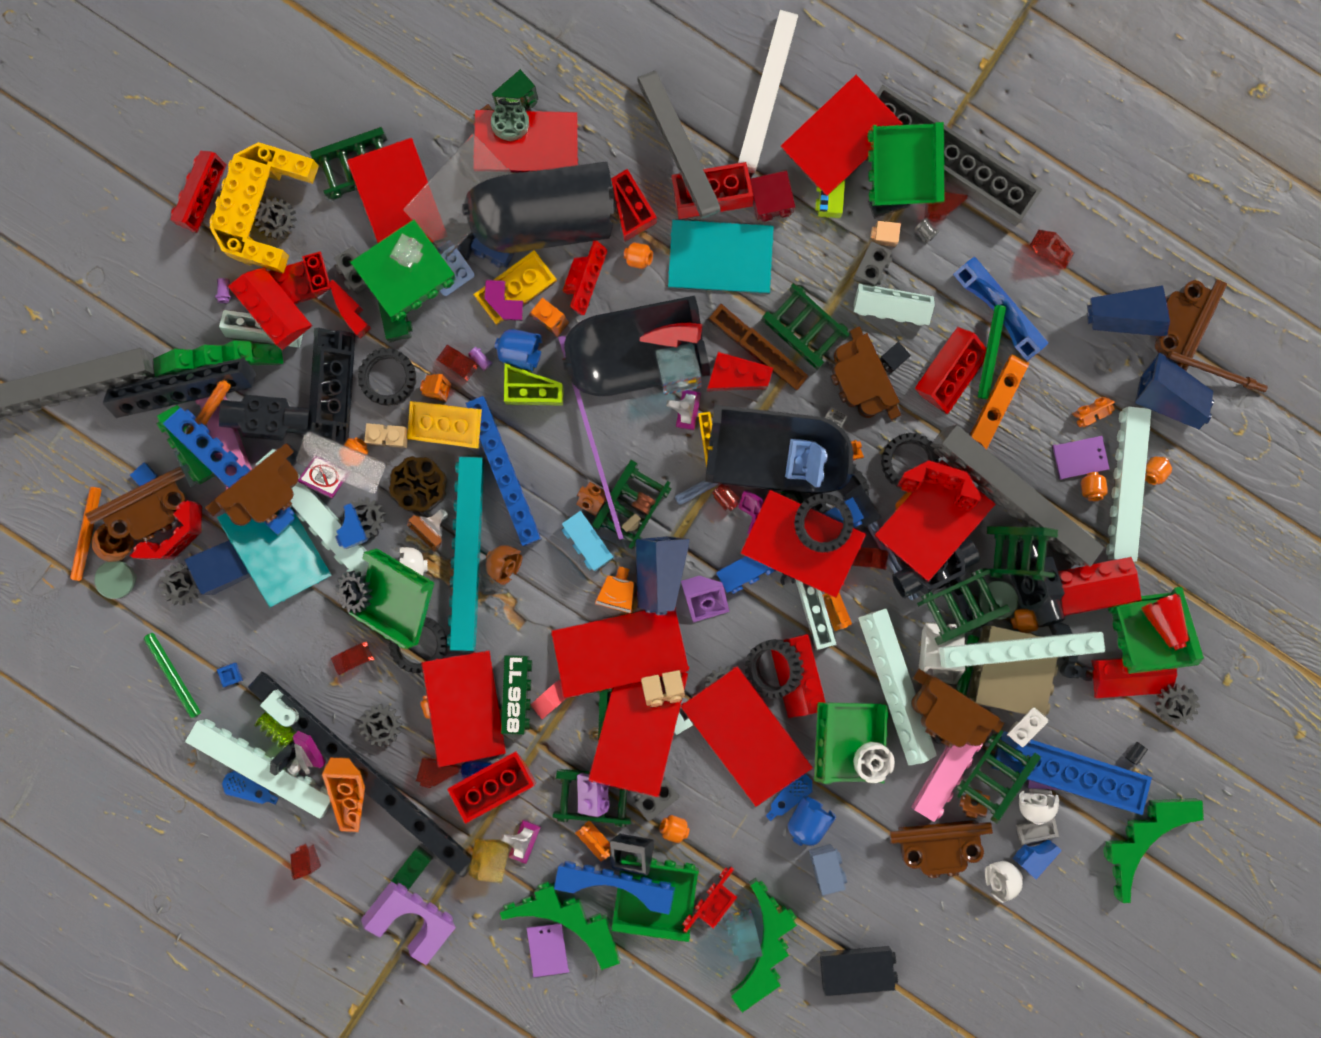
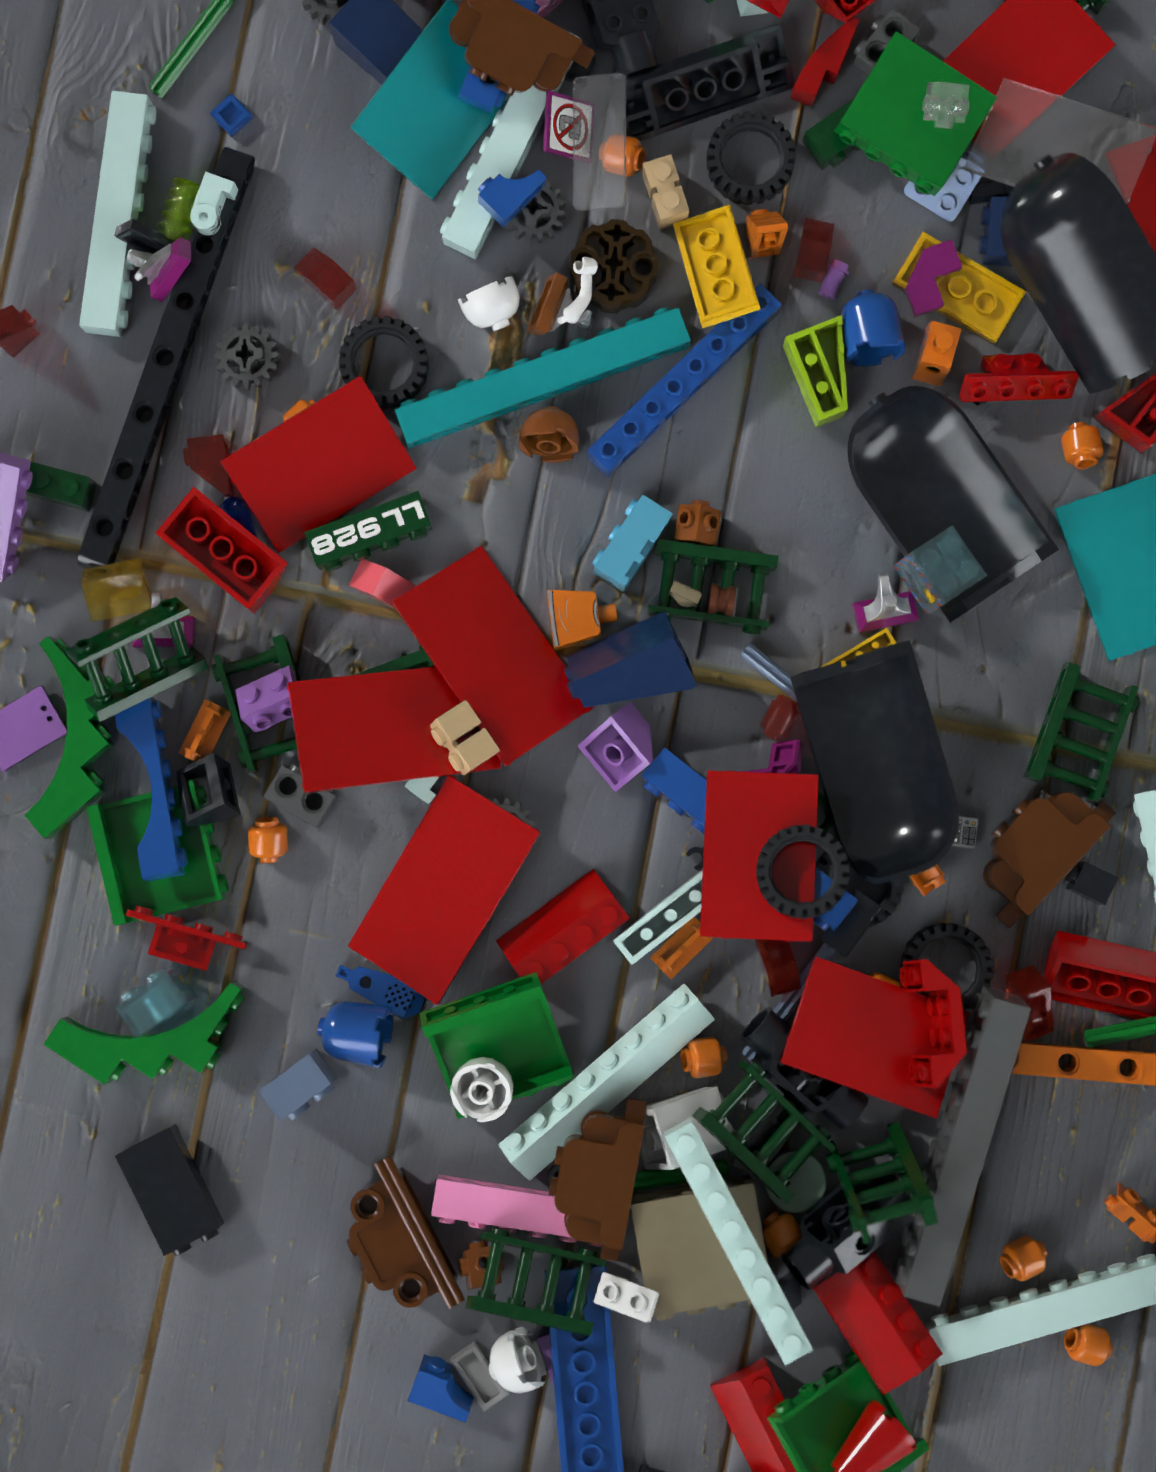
camera: 70 degrees right, 0 degrees up
blue piece [222,771,279,805] -> none
orange wedge [322,758,365,832] -> none
black gear [336,570,373,613] -> none
green panel [348,549,435,649] -> none
medium lavender piece [558,336,623,540] -> none
slope [640,323,702,347] -> none
reddish brown slope [707,303,809,391] -> none
red wedge [707,352,773,392] -> none
black tyre [745,639,804,698] -> none
medium blue bracket [785,439,827,487] -> none
white cylinder [985,861,1023,903] -> none
medium lavender container [1052,436,1109,480] -> none
black bar [1060,655,1094,681] -> none
none -> dark green fence [66,597,209,722]
none -> white piece [557,256,598,324]
none -> orange head [680,1036,728,1079]
none -> clear red arch [1005,965,1054,1042]

